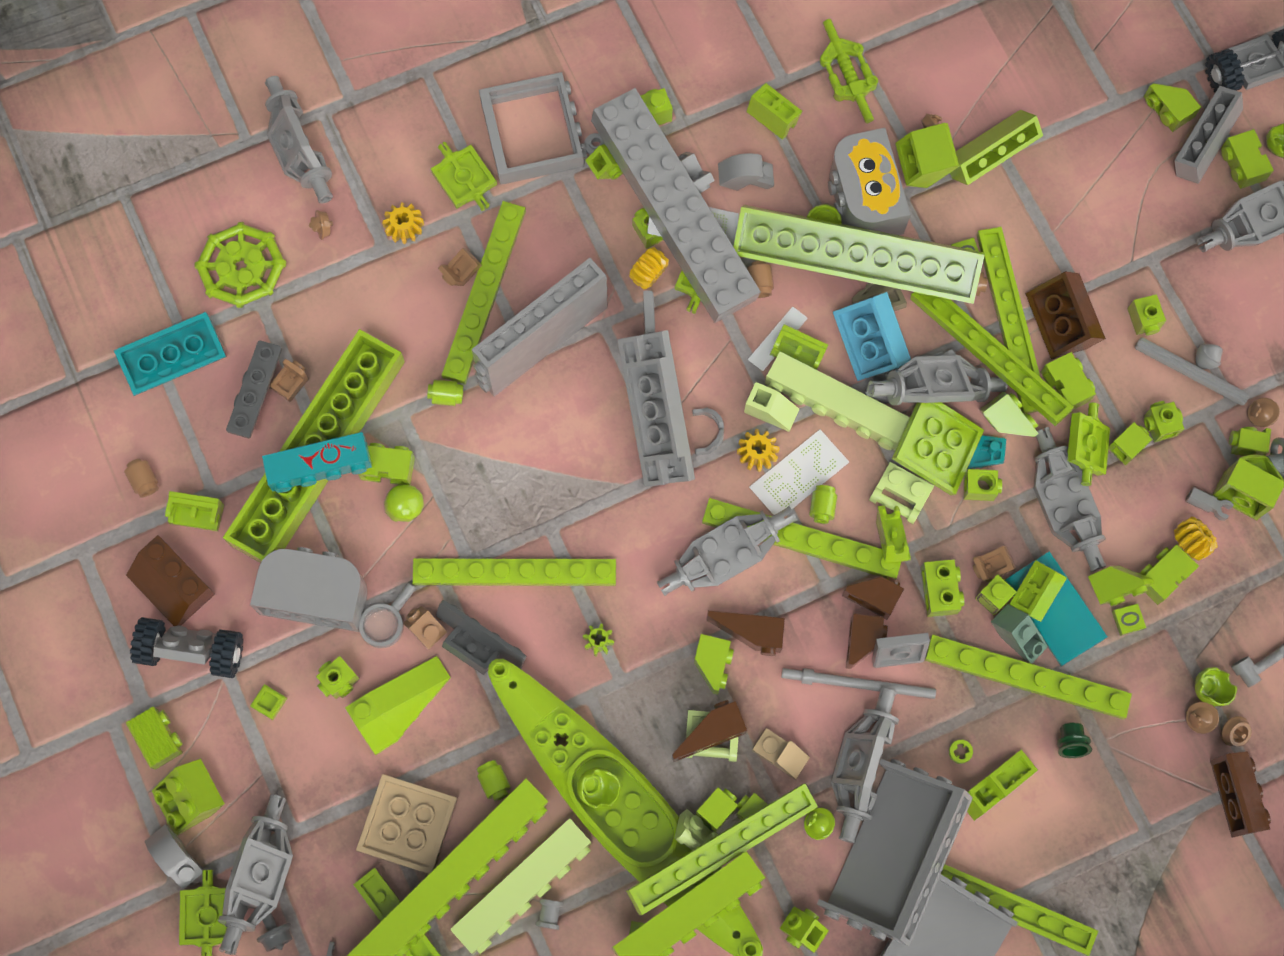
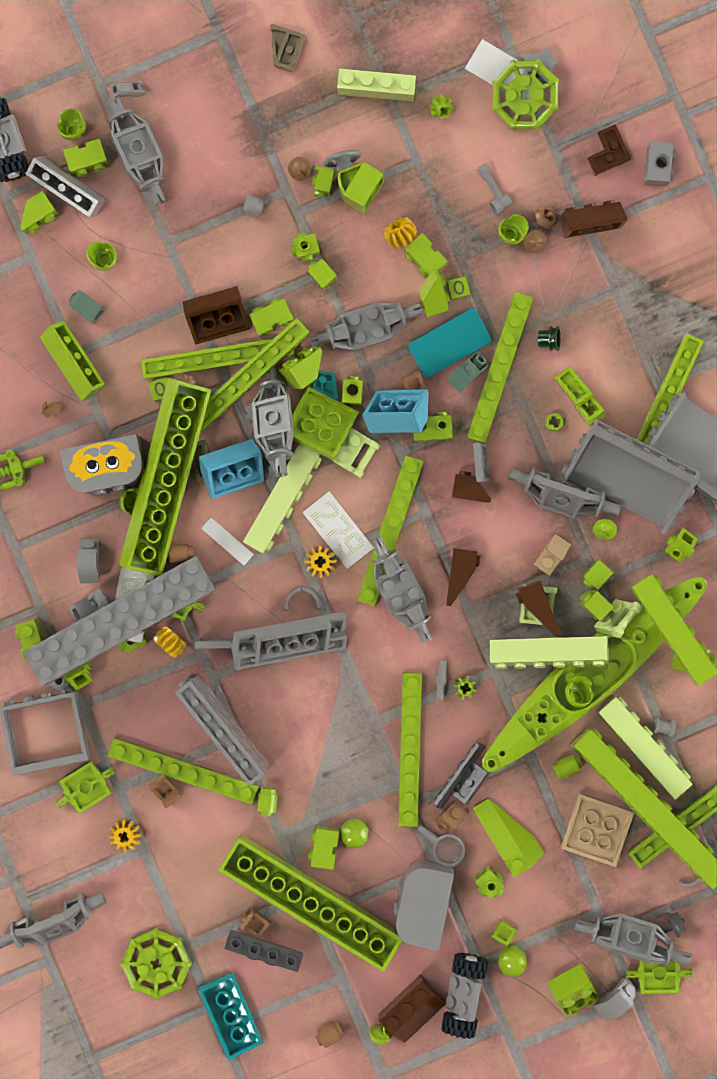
camera: 85 degrees left, 15 degrees up
lime brick [126,707,183,770] -> none
lime hinge [165,491,224,531] -> none
teal brick [262,432,372,493] -> none
medium nougat hat [309,210,333,240] -> none
lime plate [626,784,818,915] -> none
lime slope [694,634,734,695] -> none
yellowish green slope [744,382,799,432] -> none
lime hinge [746,83,802,140] -> none
lime hinge [770,324,828,370] -> none
light grey bar [781,668,936,699] -> none
lime brick [809,485,837,524] -> none
reddish brown slope [842,577,904,620] -> none
lime hinge [876,505,911,563] -> none
lime slope [895,123,959,188] -> none
lime brick [975,574,1016,616] -> none
lime hinge [1010,560,1067,622] -> none
lime plate [1067,402,1110,486] -> none
lime brick [1127,294,1166,336] -> none
light grey axle [1135,338,1249,405] -> none
light grey bar [1186,487,1234,521] -> none
none -> sand green slope [68,290,105,324]
none -> lime hair [86,241,117,271]
none -> medium azure slope [362,389,429,433]
none -> lime hat [369,1025,392,1045]
none -> light grey bar [436,660,448,699]
none -> yellowish green brick [490,636,609,669]
none -> lime hair [498,945,527,977]

